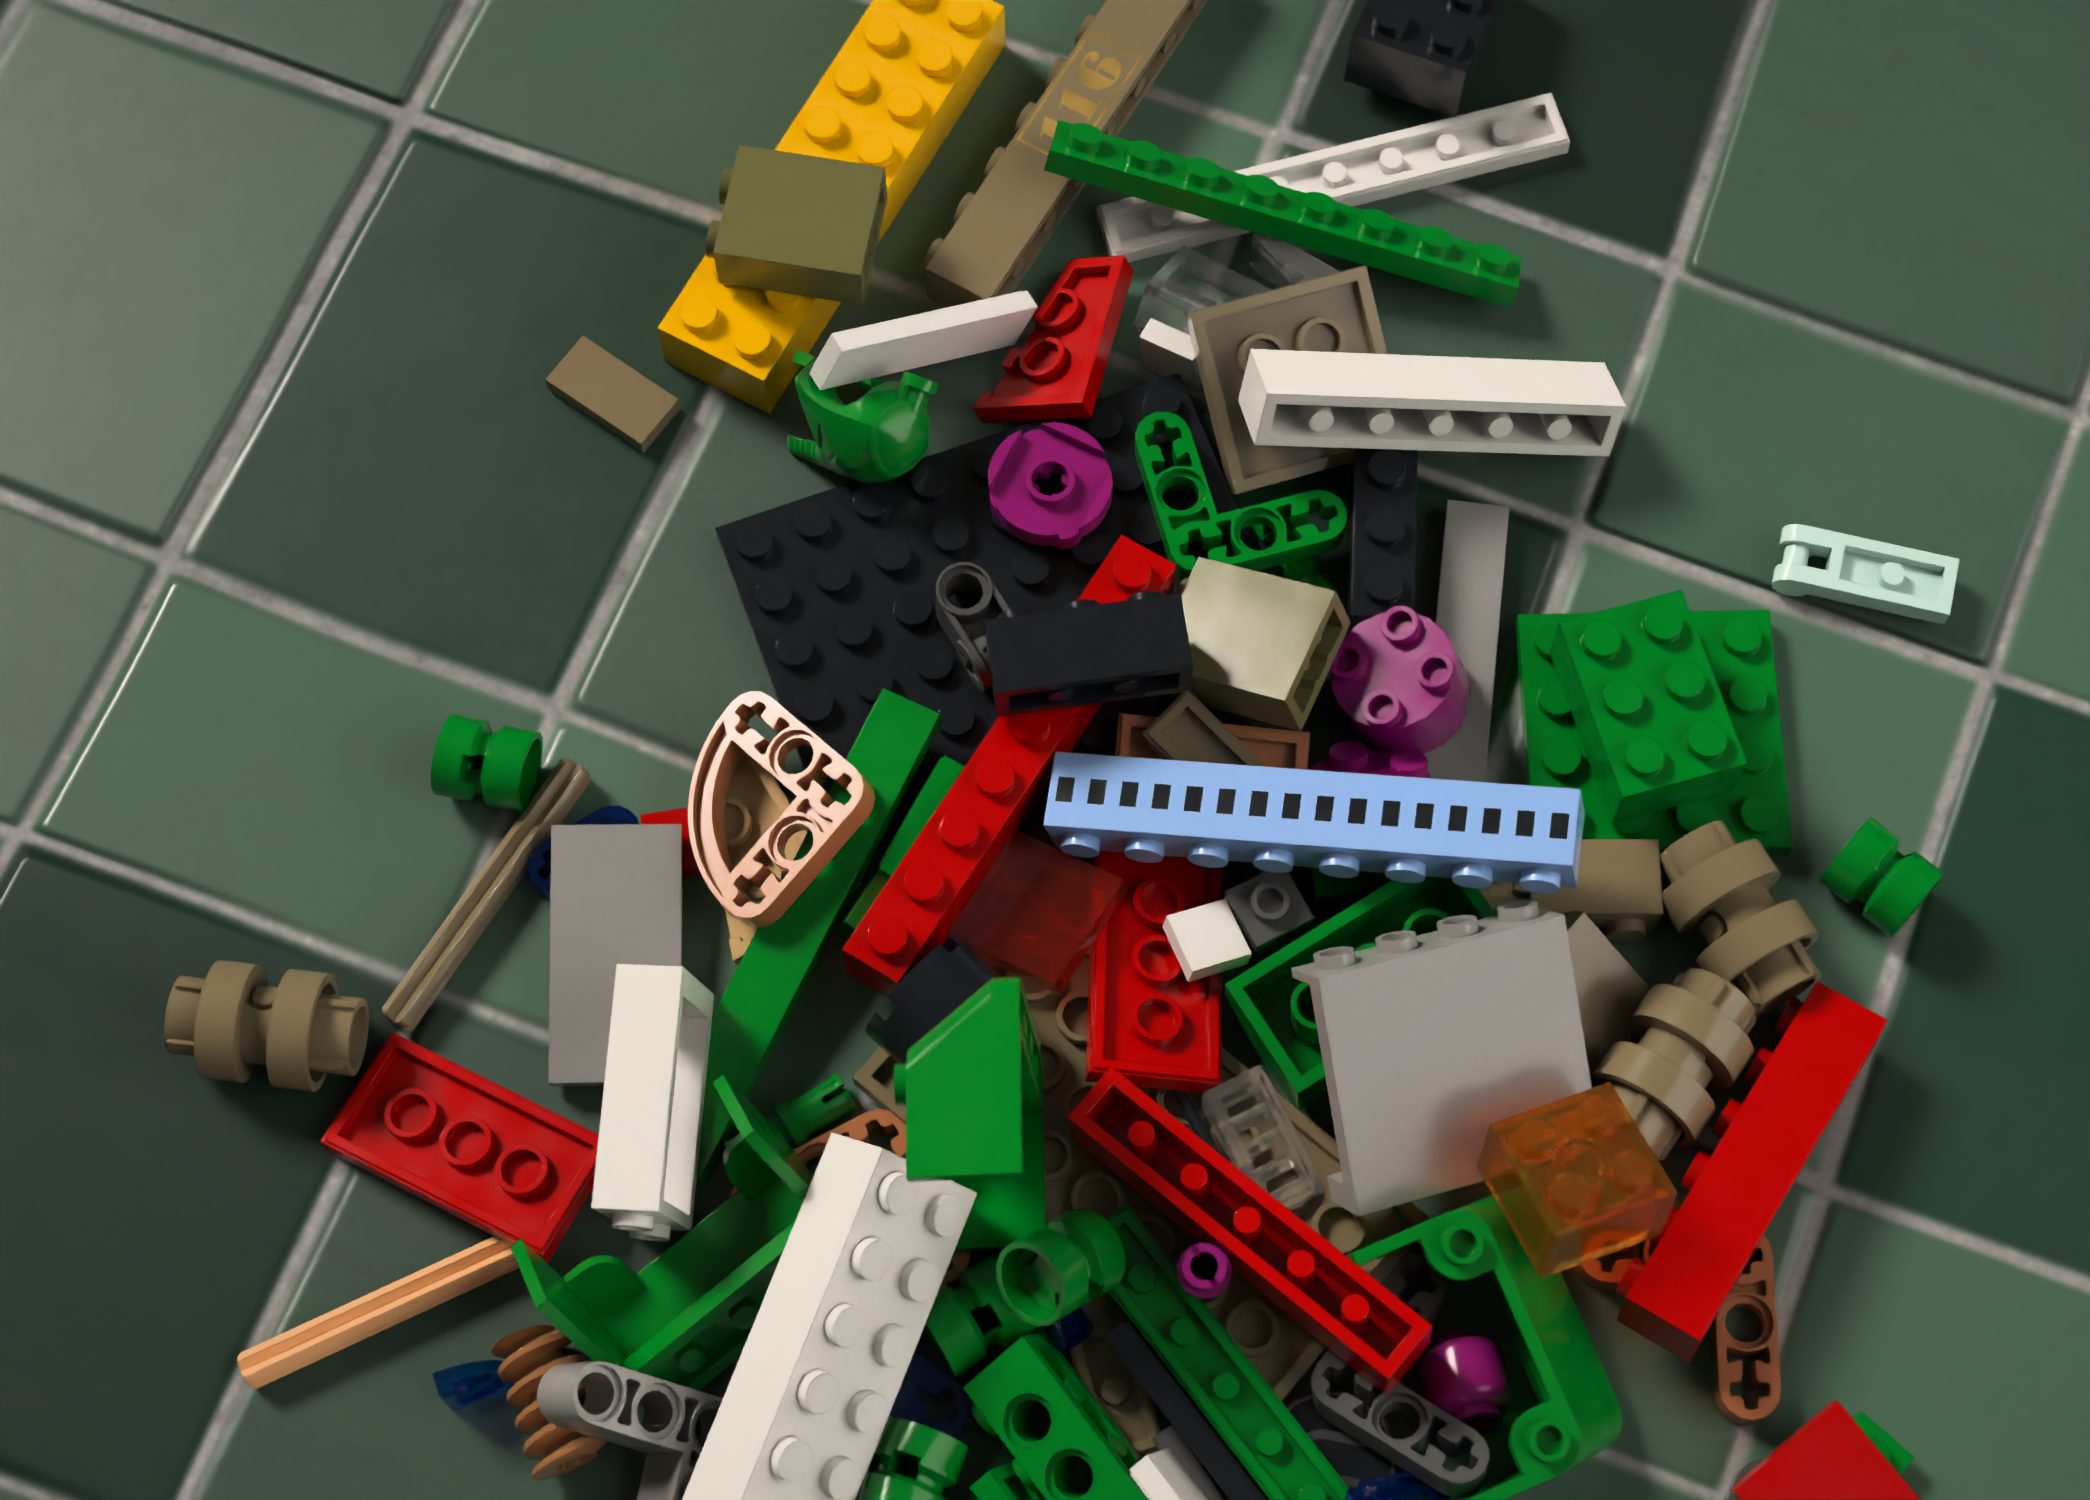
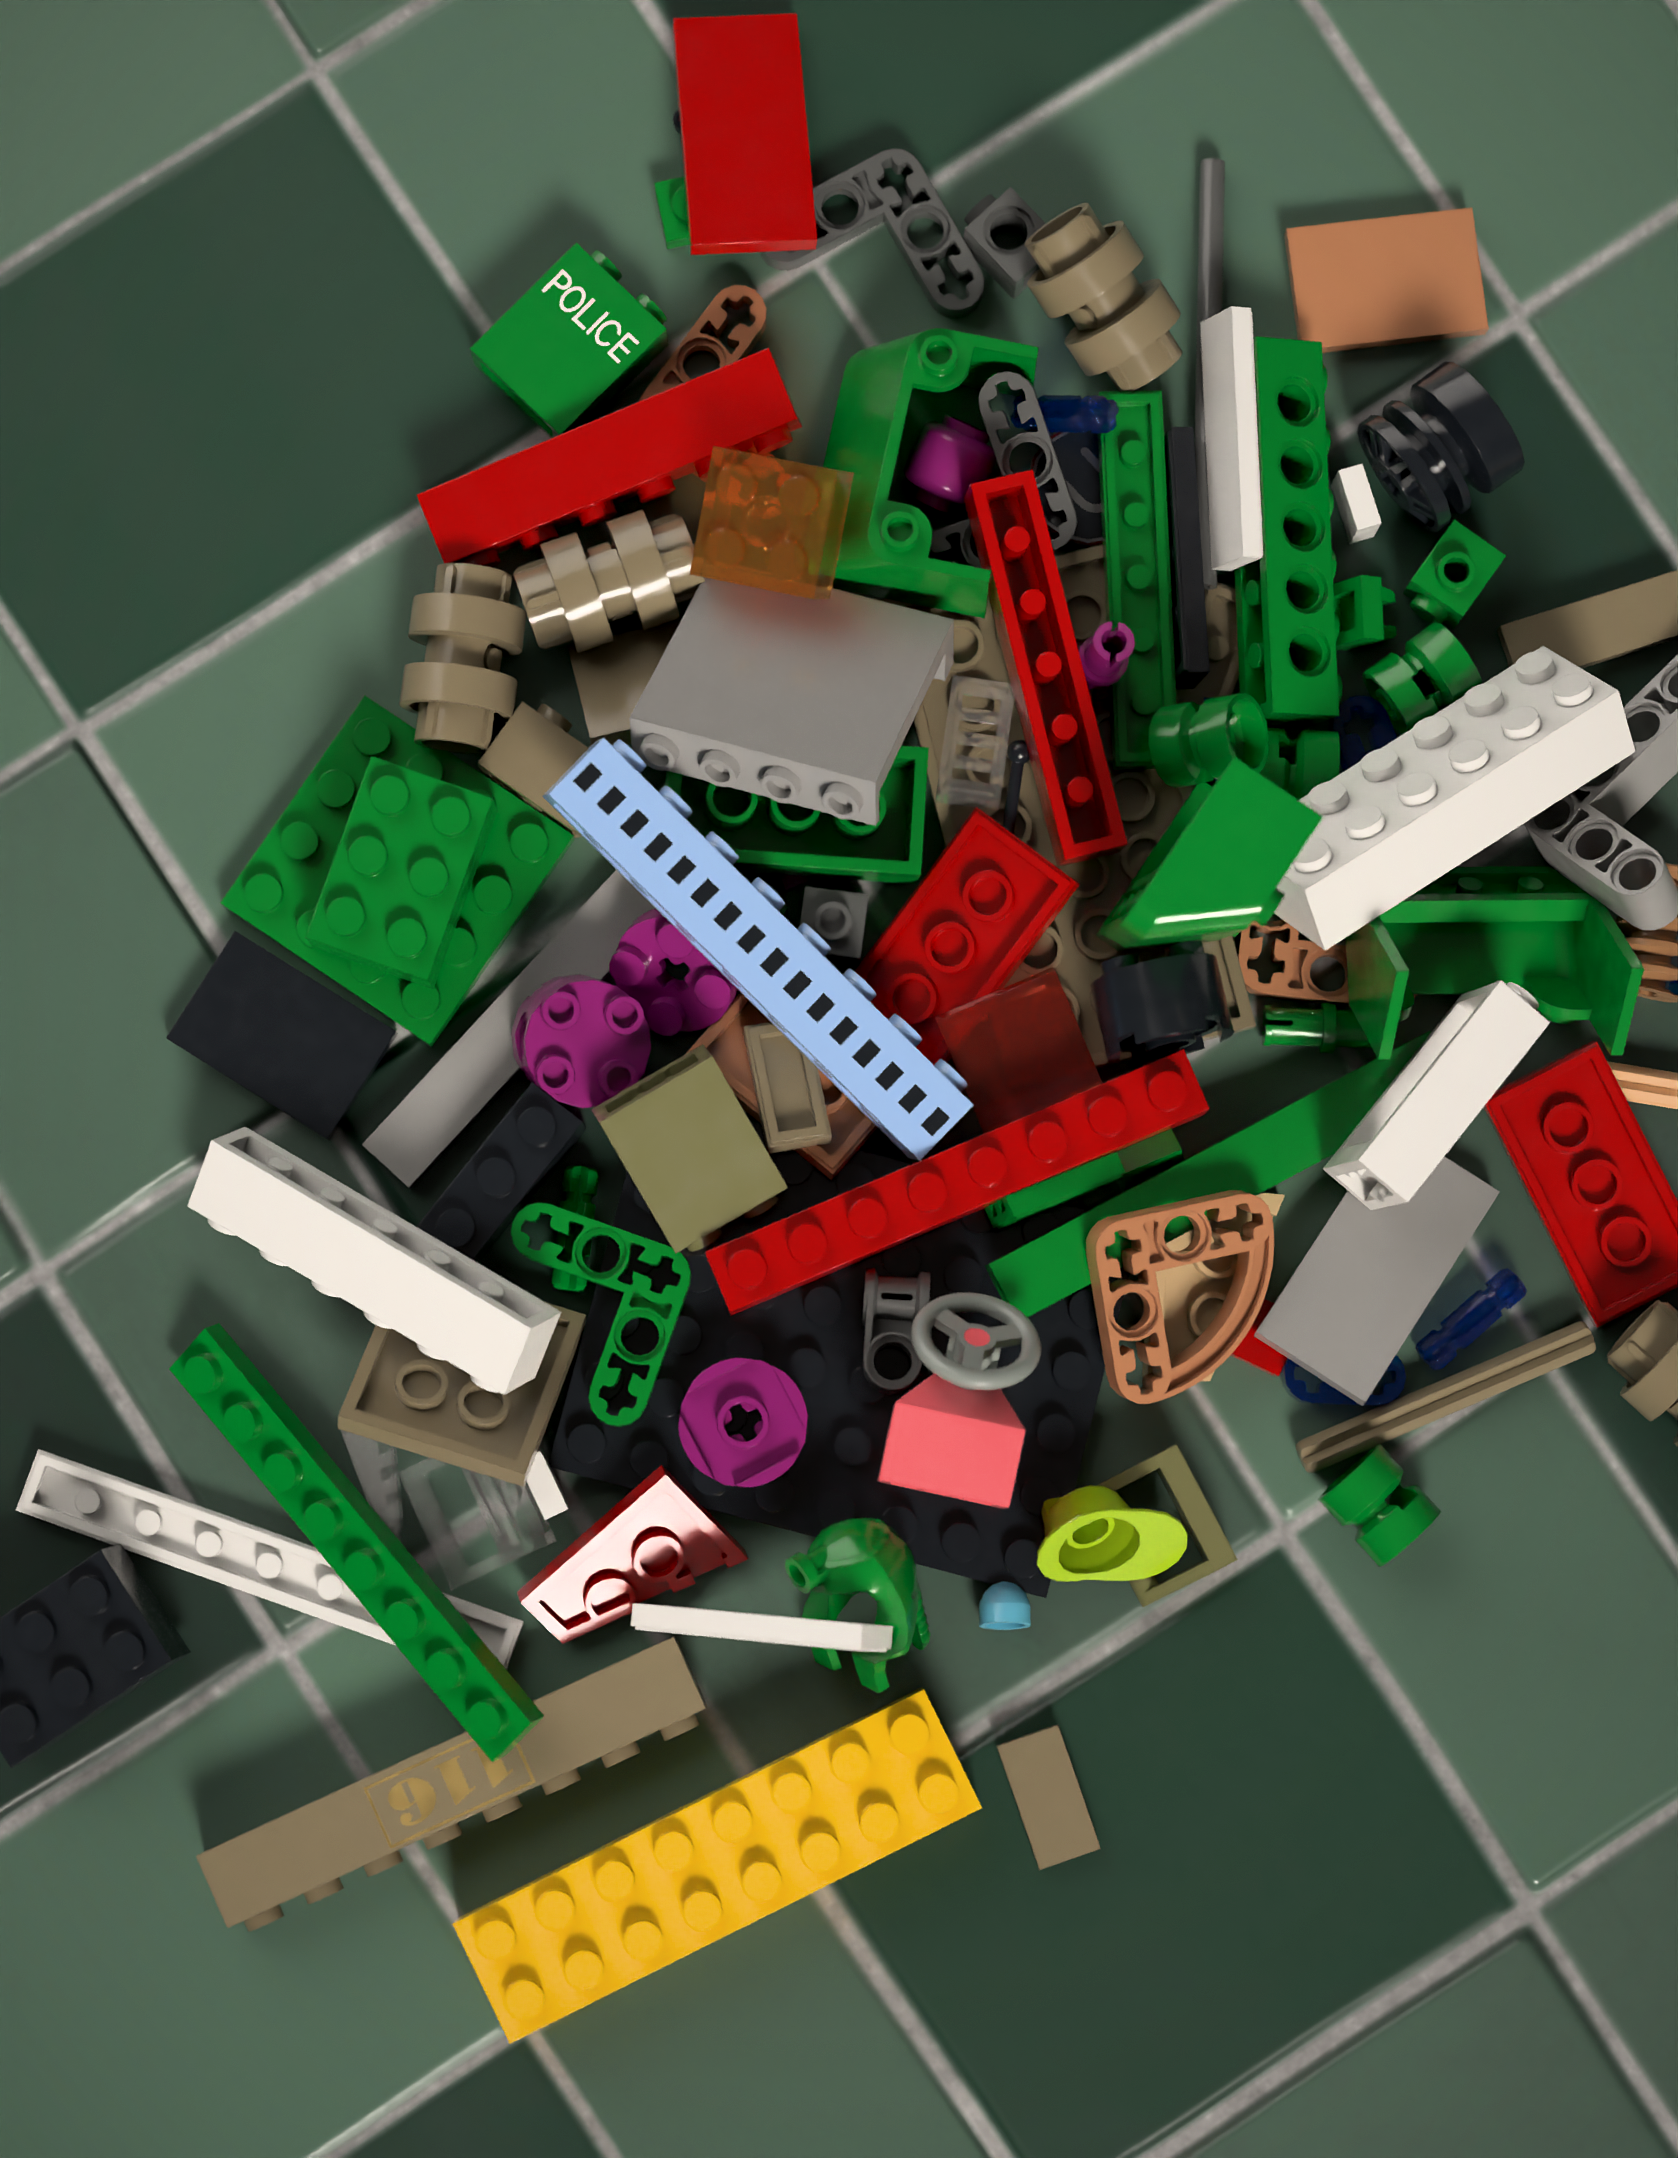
camera: 150 degrees left, 15 degrees up
olive brick [706,145,888,305] -> none
black brick [984,591,1193,717] -> none
white tile [1162,899,1252,982] -> none
light aqua plate [1772,524,1959,625] -> none
green wheel [1819,817,1945,939] -> none
none -> black tile [166,931,398,1141]
none -> green brick [470,242,668,438]
none -> coral piece [877,1292,1041,1509]
none -> medium azure hinge [979,1581,1031,1630]
none -> lime piece [1037,1486,1188,1582]
none -> olive tile [1096,1444,1238,1607]
none -> clear blue axle [1415,1268,1527,1370]

